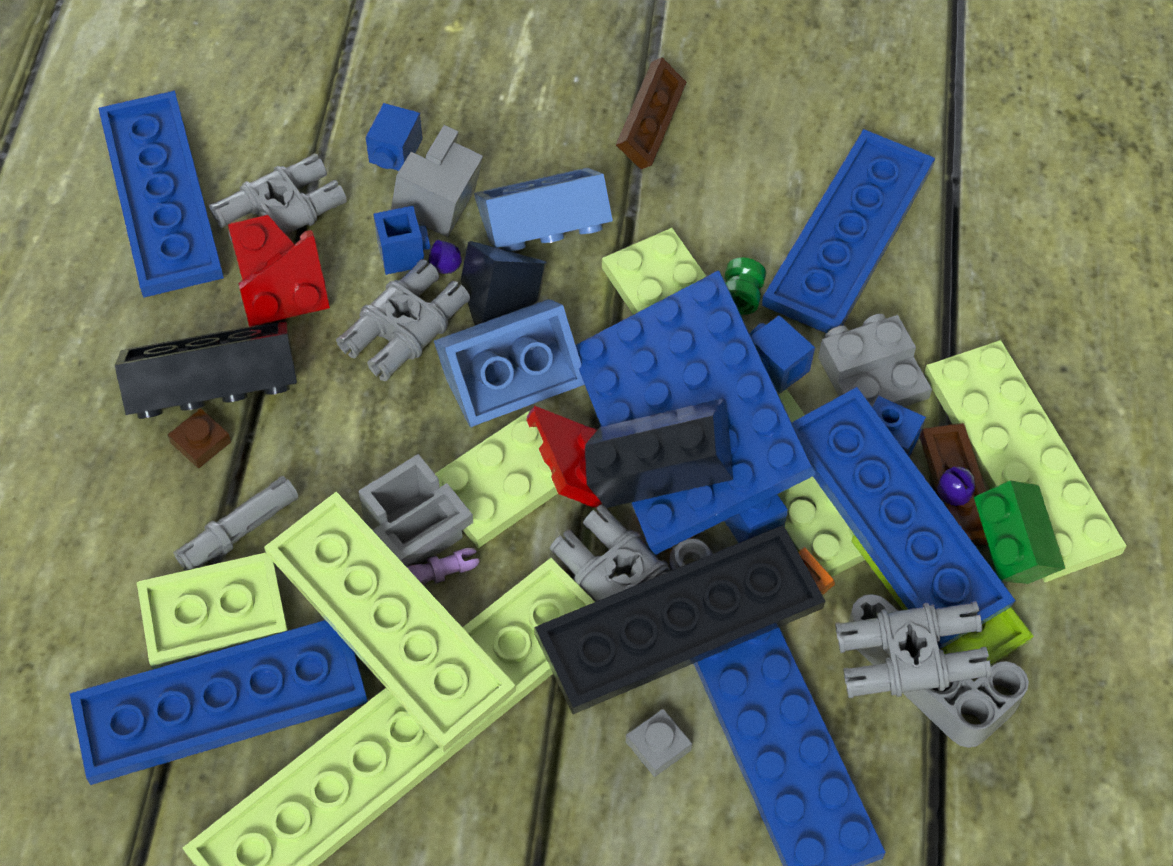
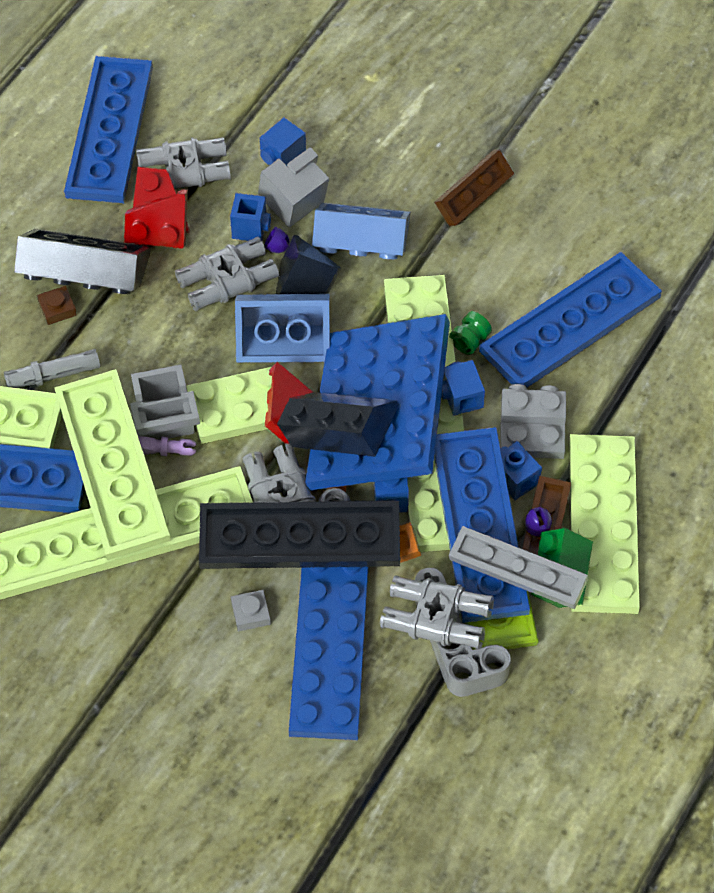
camera: 25 degrees right, 0 degrees up
none -> light grey plate [449,526,588,609]

